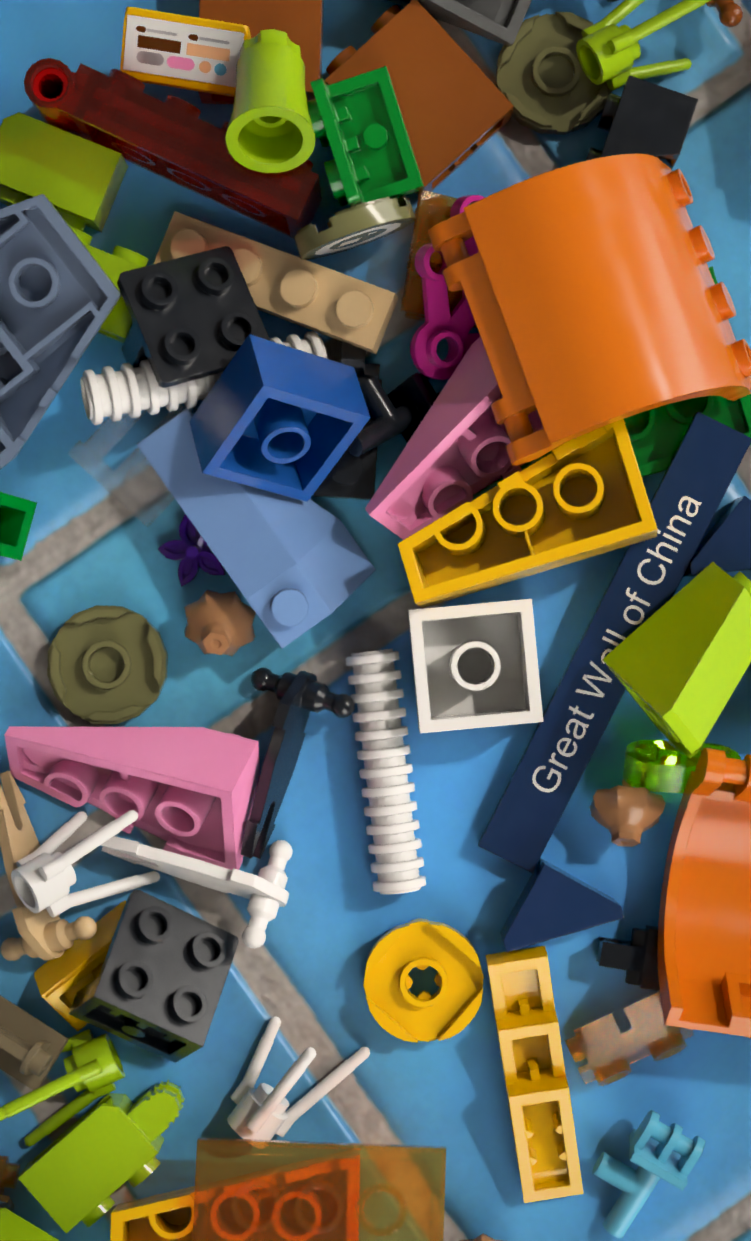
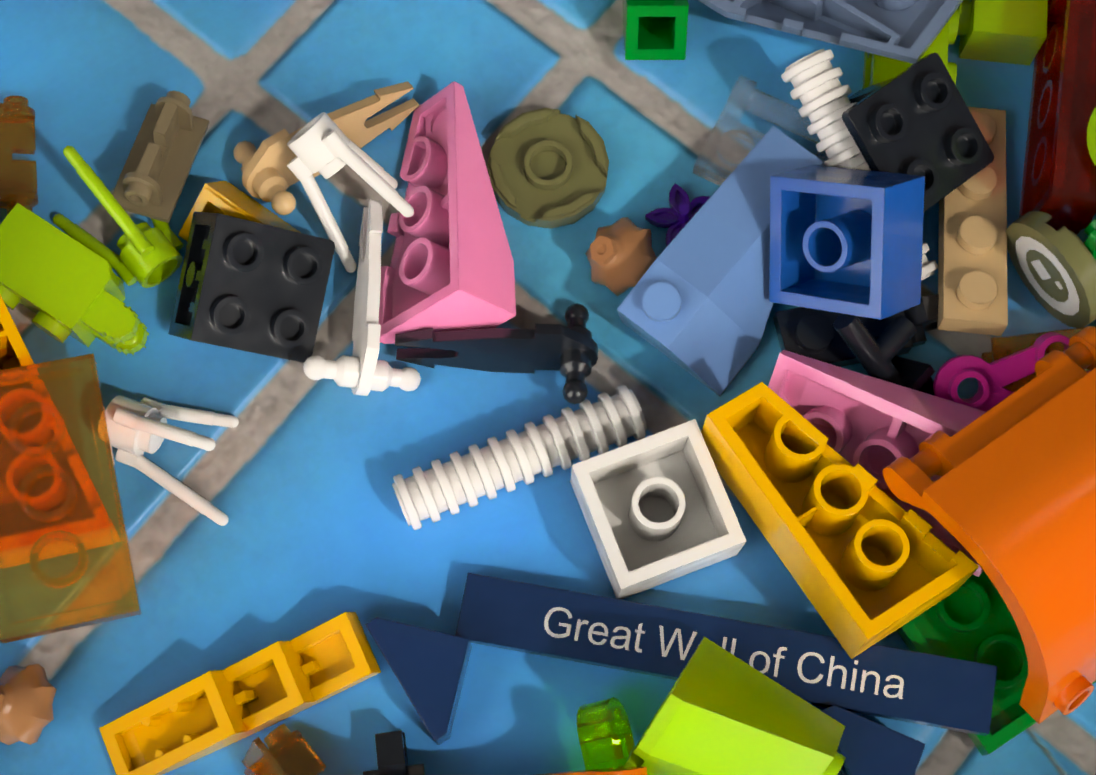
camera: 75 degrees right, 15 degrees down
yellow plate [363,918,484,1043] -> none
medium nougat piece [590,779,666,847] -> none

